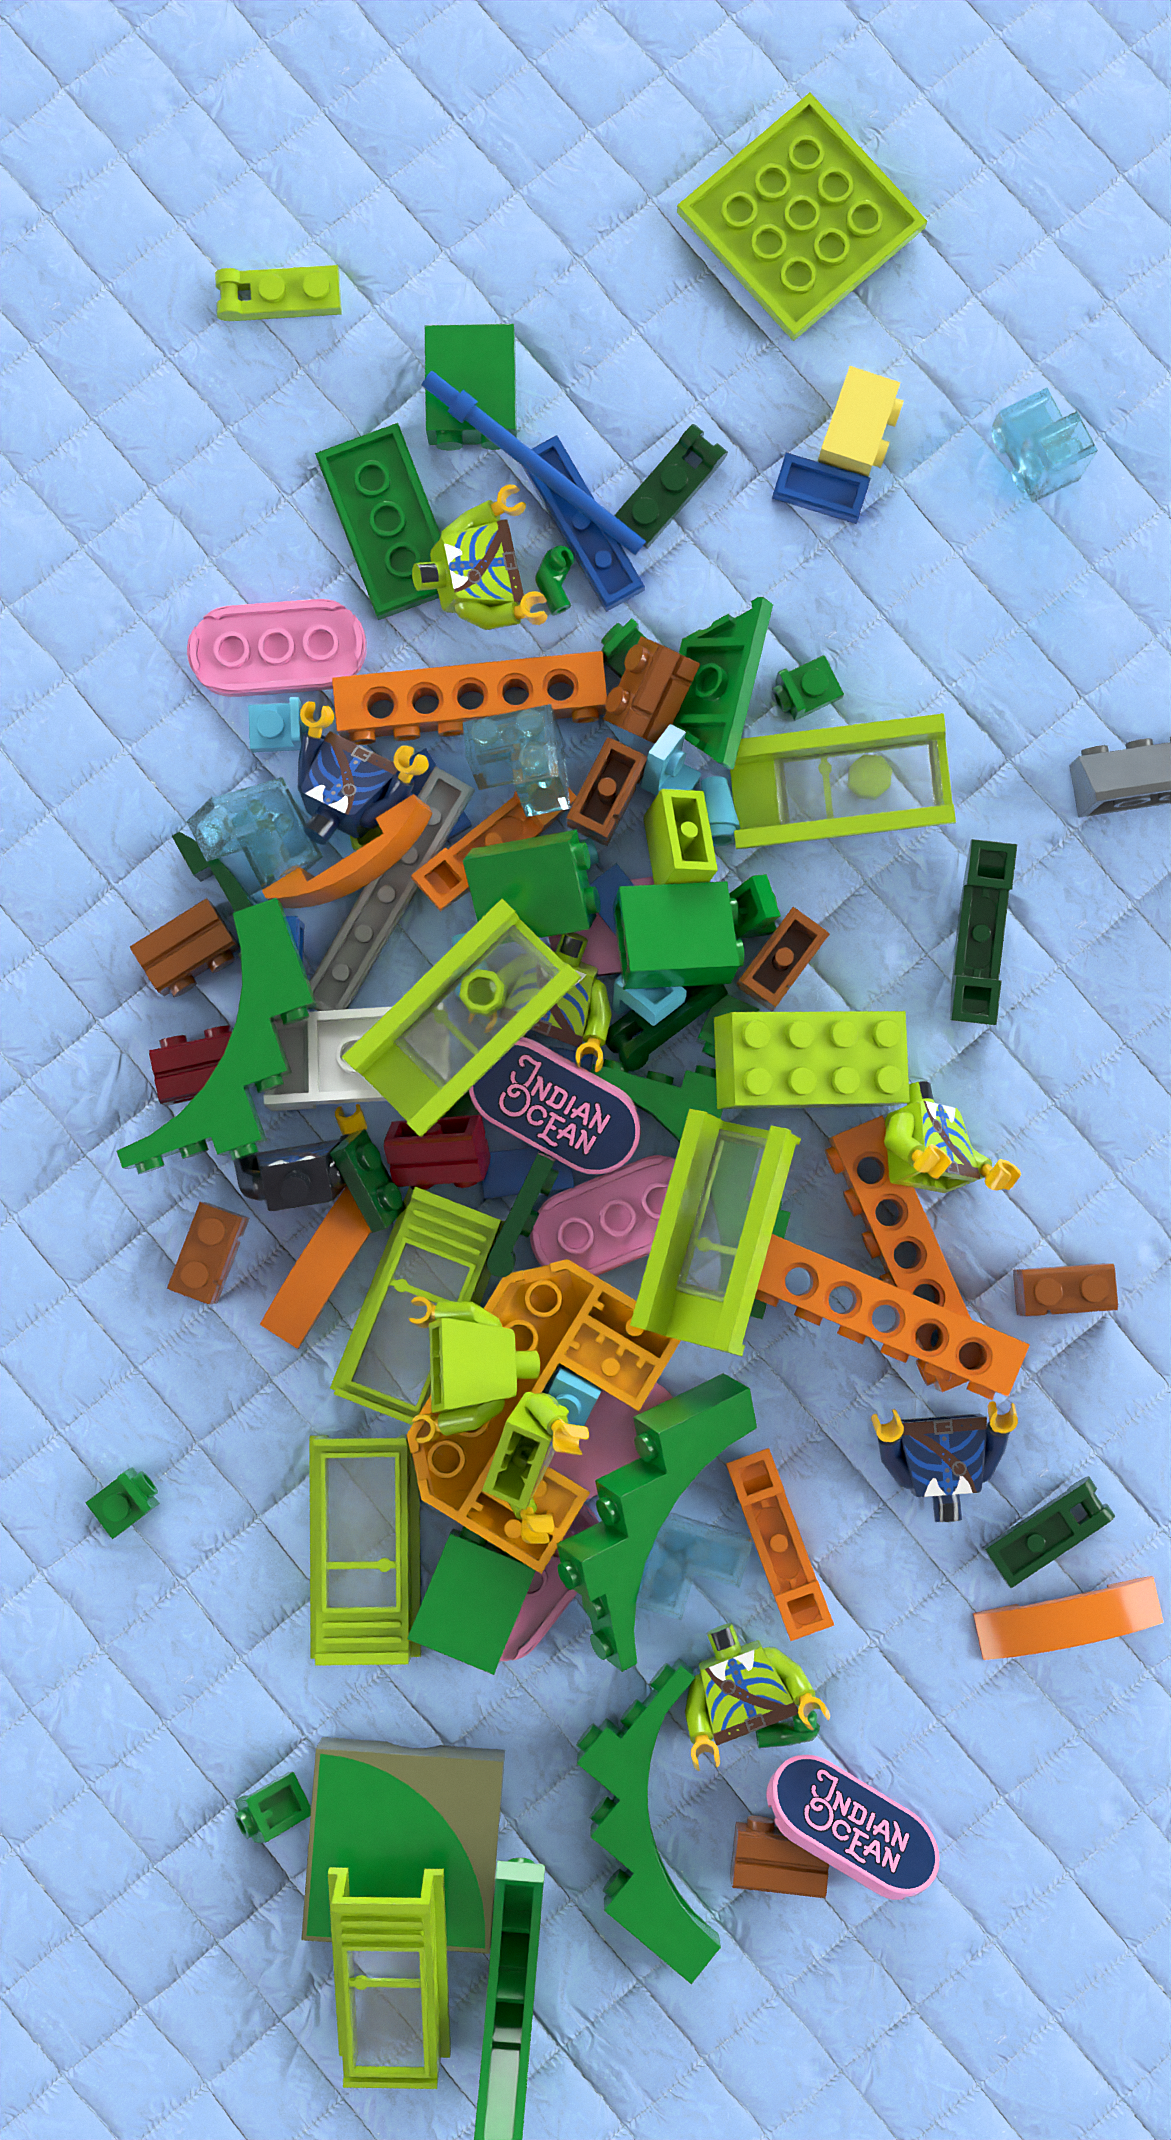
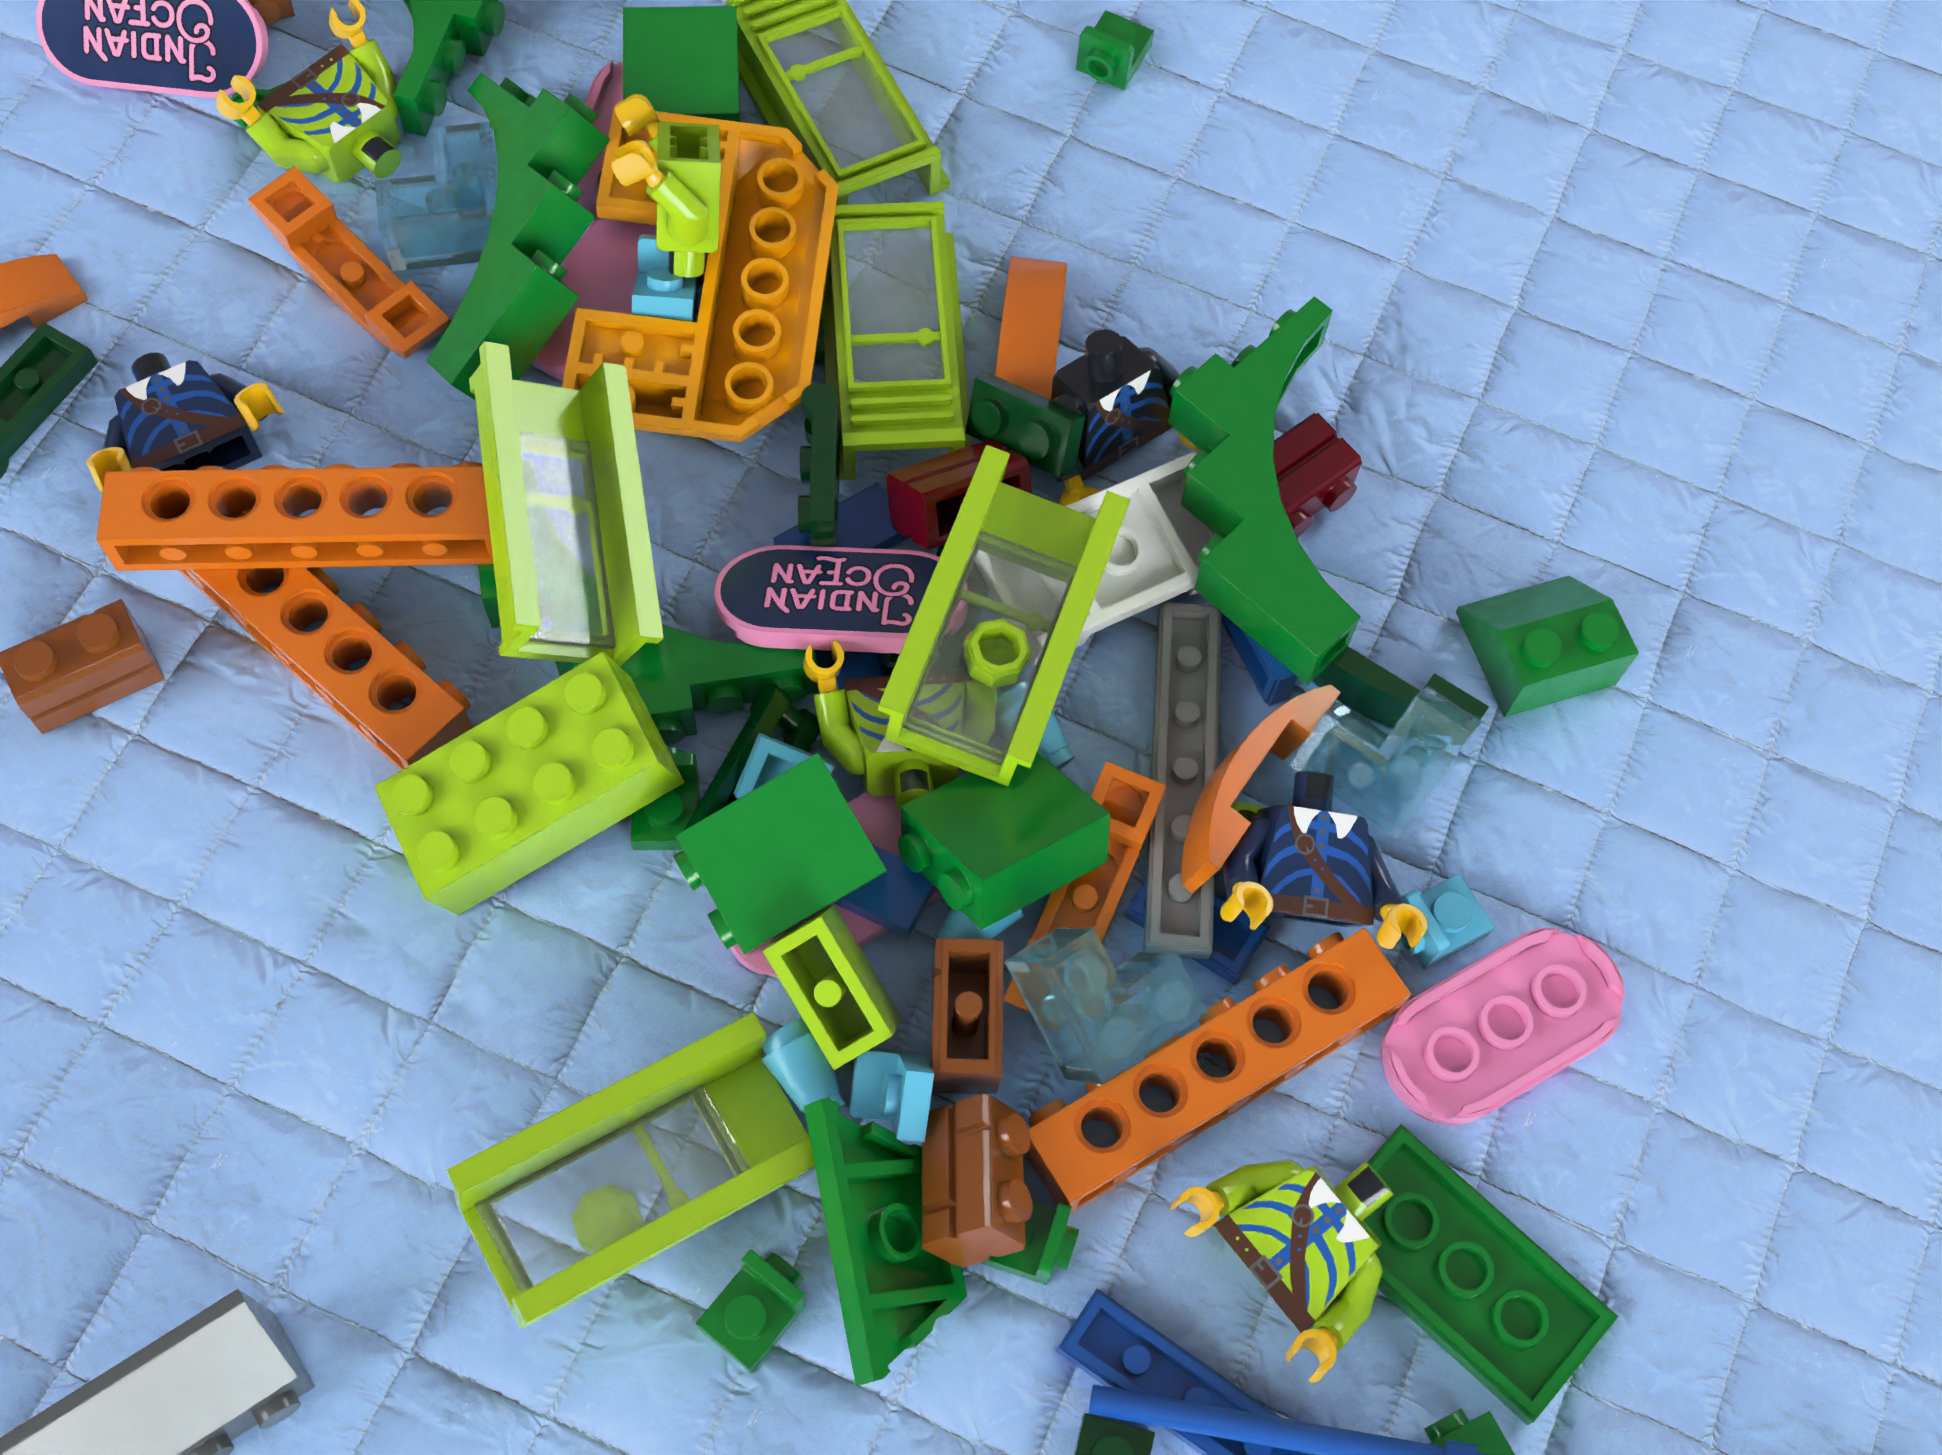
camera: 145 degrees right, 20 degrees down
dark orange brick [130,898,240,997] -> none
dark orange brick [167,1202,250,1305] -> none
lime torso [409,1296,540,1443] -> none
bright pink tile [530,1155,676,1276] -> none
green arm [535,545,574,616] -> none
green bracket [729,874,781,939] -> none
dark orange brick [736,907,830,1012] -> none
torso [884,1081,1021,1193] -> none
dark green slope [950,839,1017,1025] -> none
none -> green slope [1456,576,1639,717]

